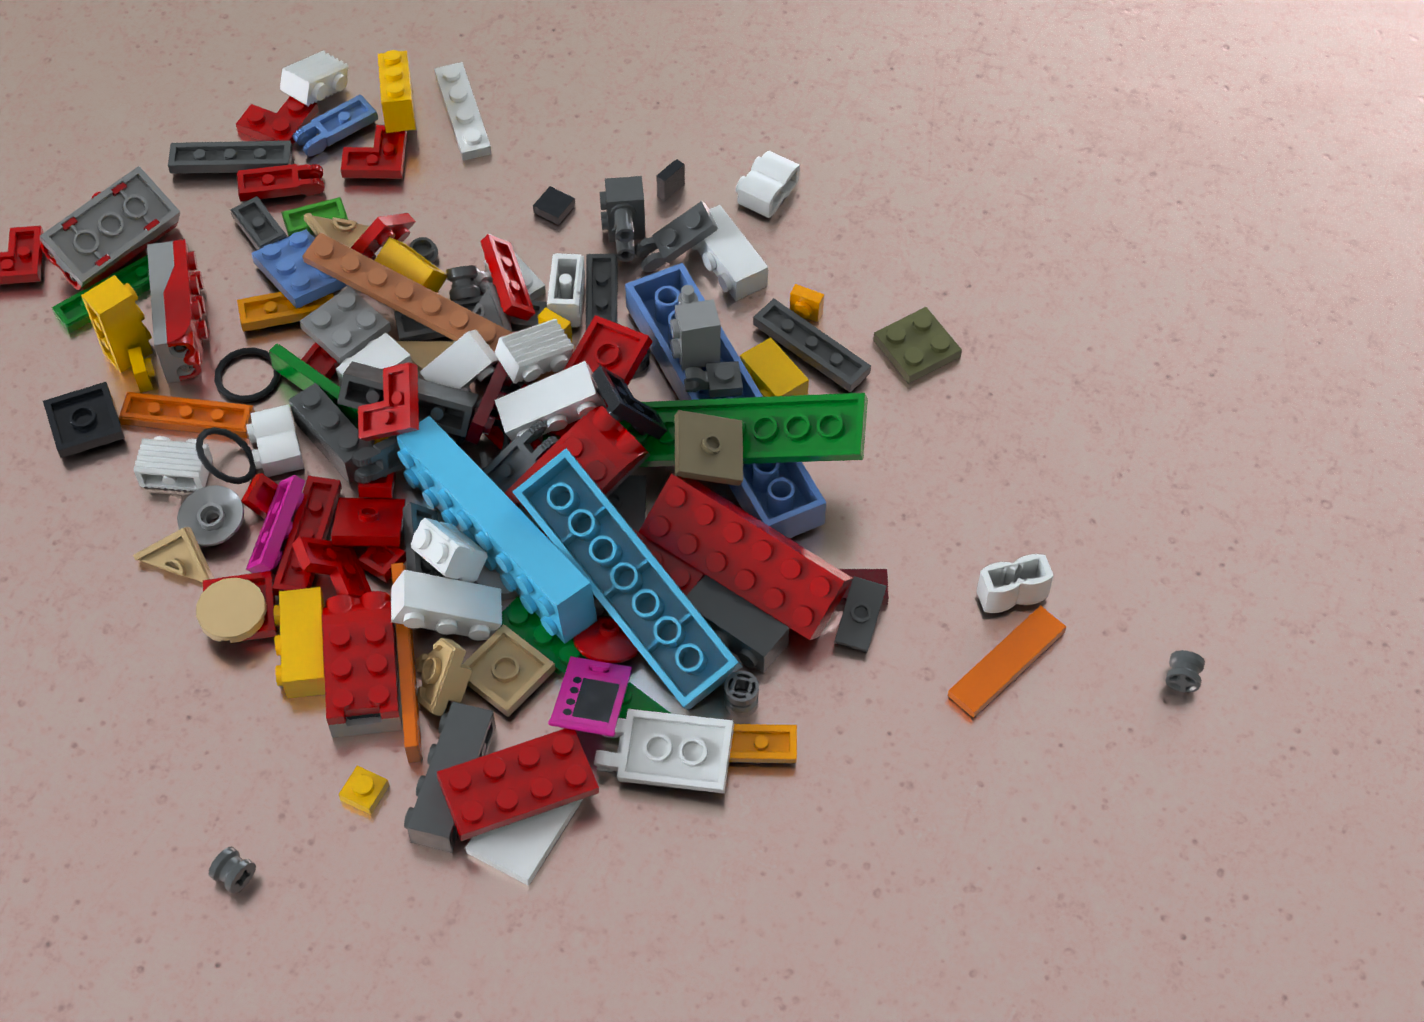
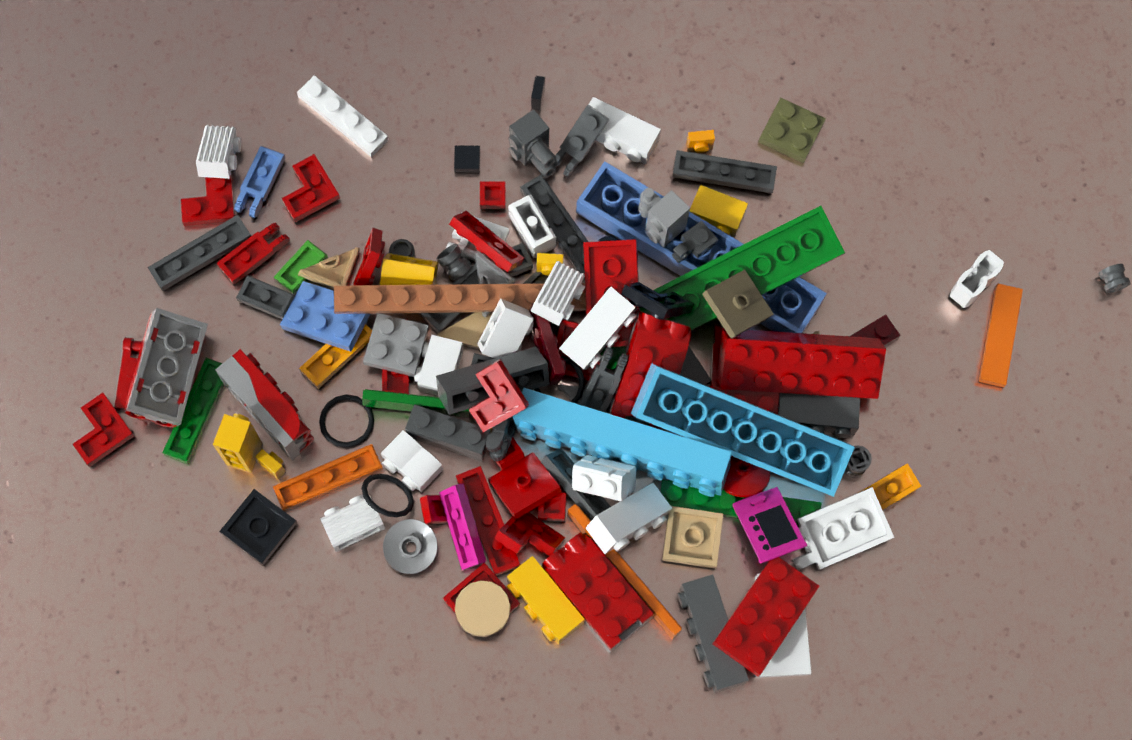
camera: 35 degrees left, 15 degrees up
tan tile [133,527,214,582] -> none
yellow plate [338,765,390,815] -> none
yellow brick [378,50,416,133] -> none
tan plate [416,638,472,716] -> none
white brick [736,151,800,218] -> none
dark grey plate [834,576,887,653] -> none
none -> red plate [480,181,506,209]

